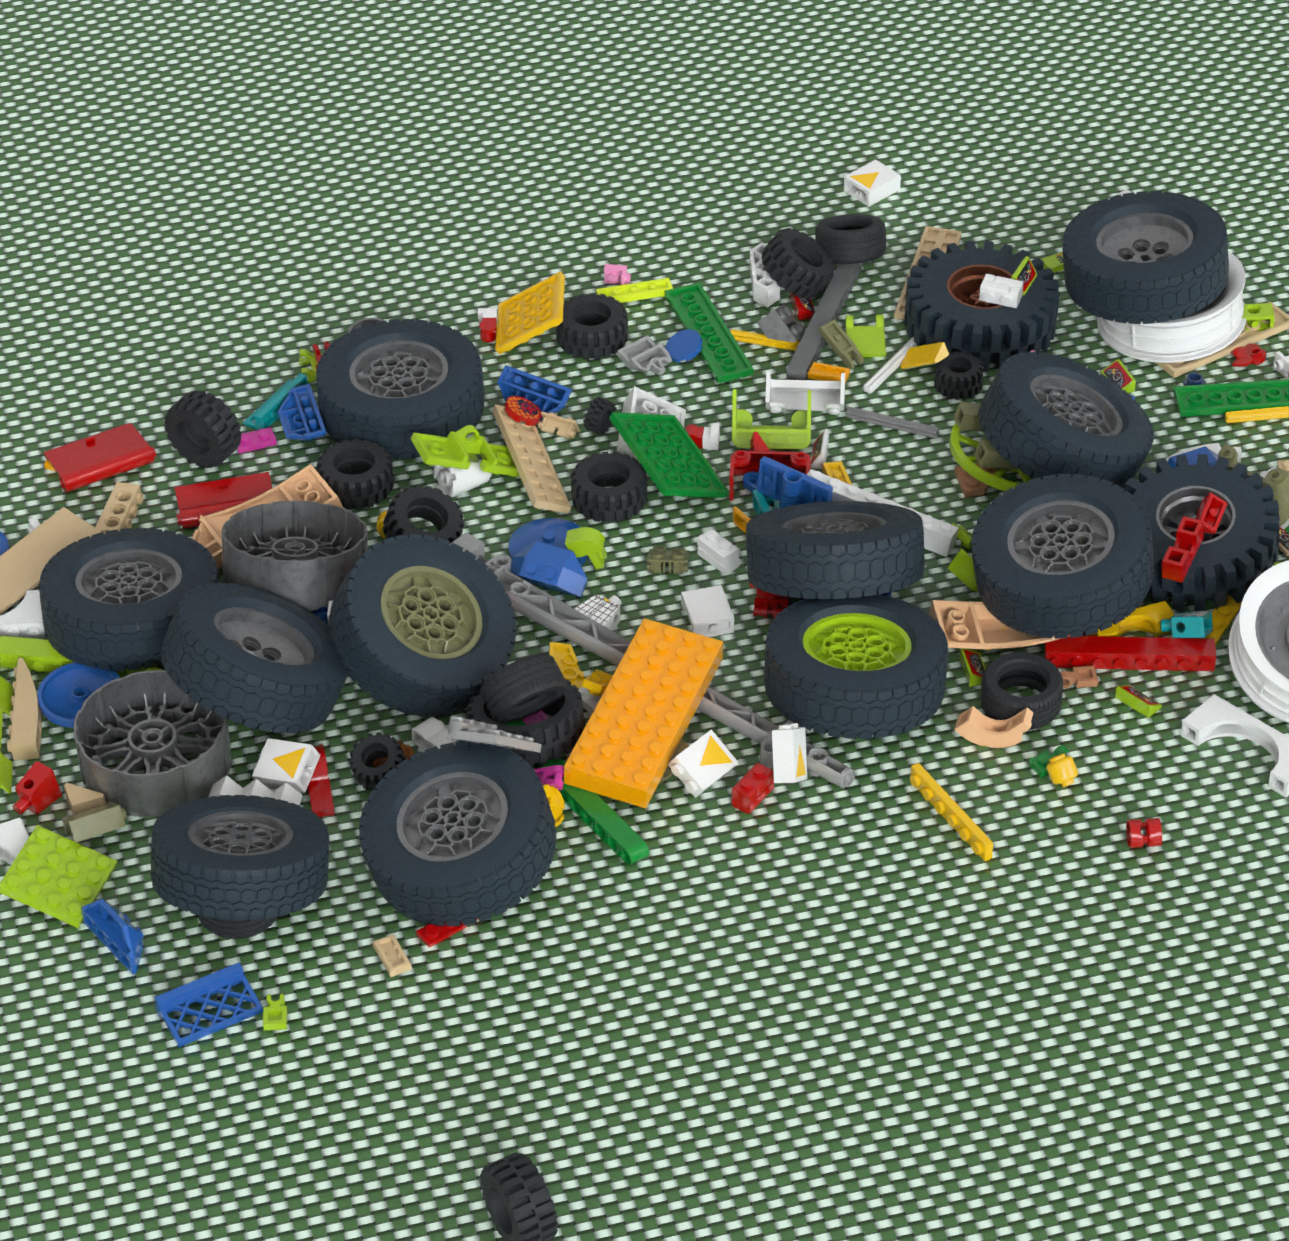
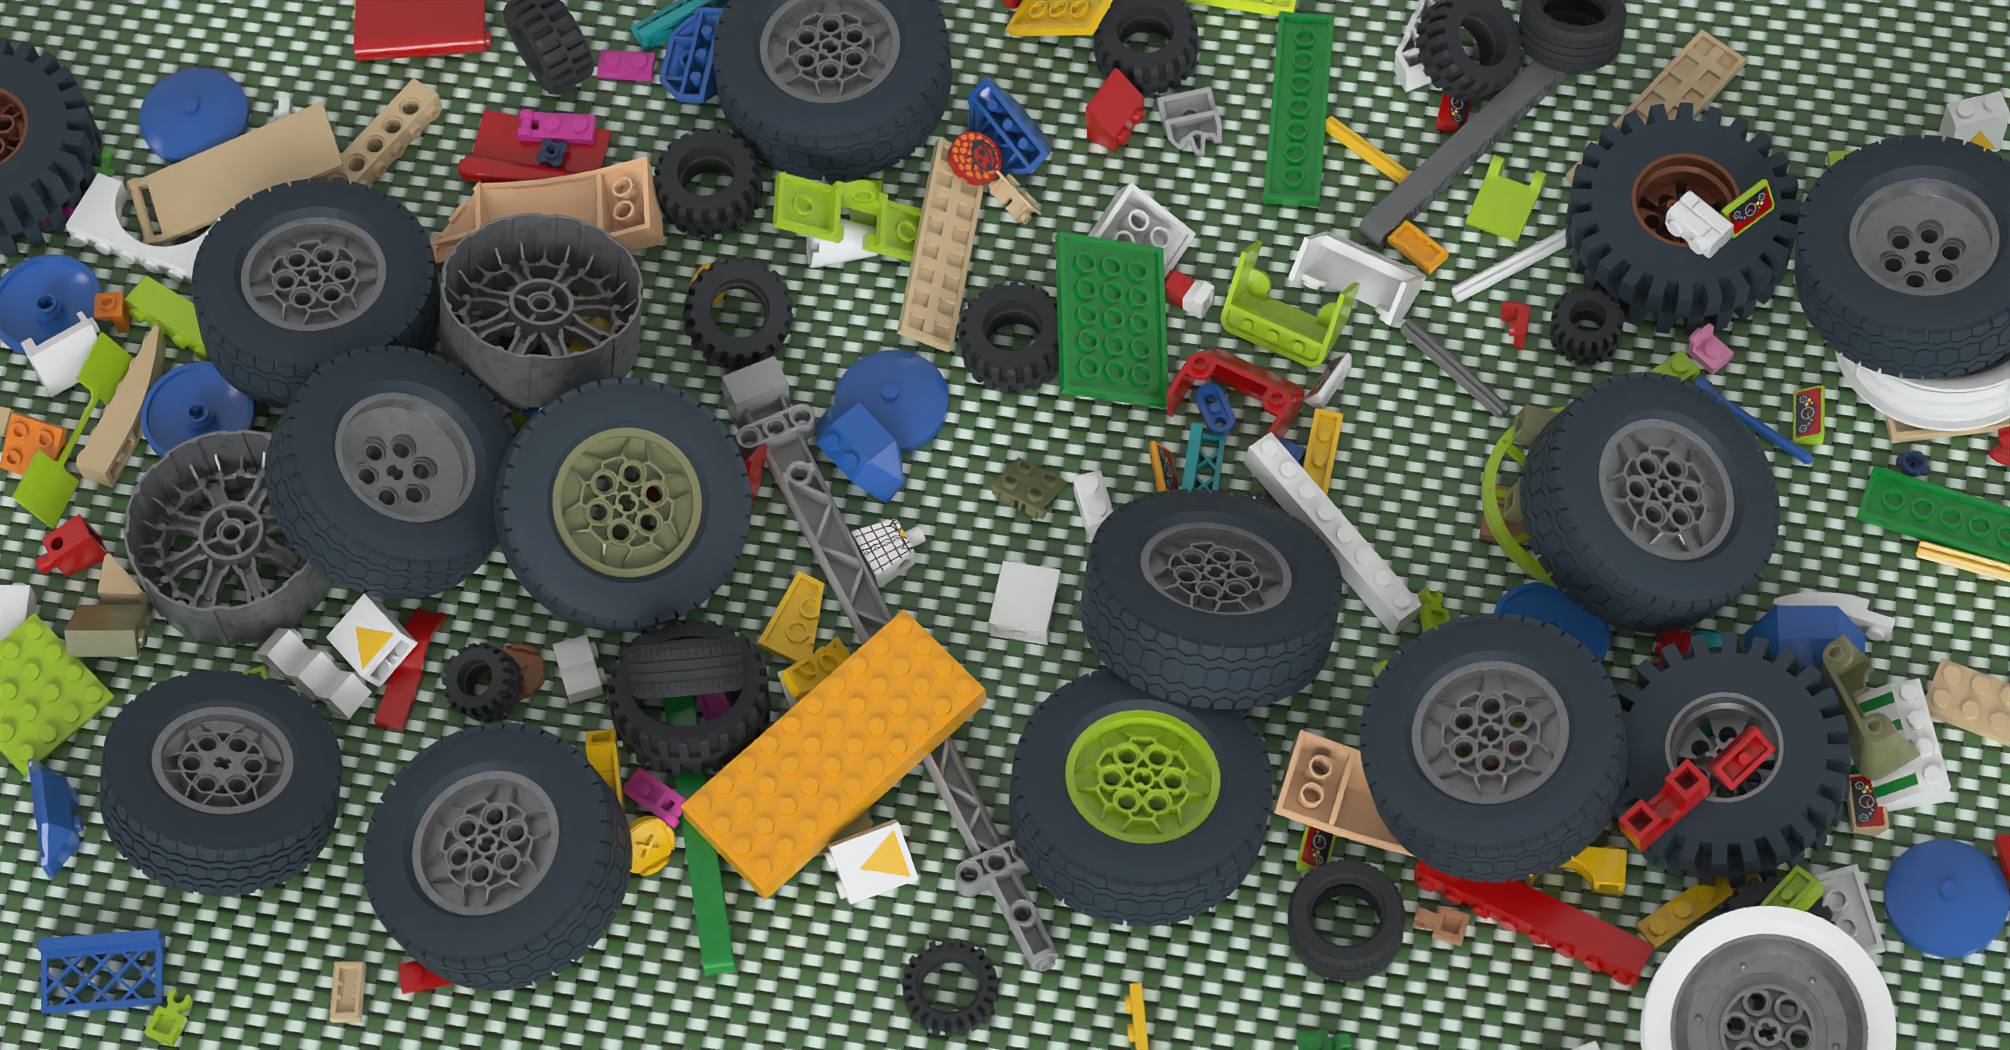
camera: 30 degrees right, 20 degrees up
light grey plate [447,716,542,753] -> none
lime brick [565,527,607,570] -> none
black tyre [583,397,617,435] -> none
blue tile [665,329,703,363] -> none
red brick [732,763,774,814] -> none
red slope [750,432,769,451] -> none
flat silver slope [757,304,805,343] -> none
blue plate [757,456,833,508] -> none
white brick [772,723,807,783] -> none
olive hinge [818,320,864,370] -> none
yellow slope [900,342,949,369] -> none
light nougat arch [954,706,1033,748] -> none
lime slope [1115,685,1162,718] -> none
teal torso [1161,611,1213,638] -> none
none -> dark pink plate [516,109,597,144]
none -> dark blue plate [536,138,568,167]
none -> black tyre [902,938,999,1037]
none -> red slope [1085,68,1146,153]
none -> red bracket [1500,301,1530,349]

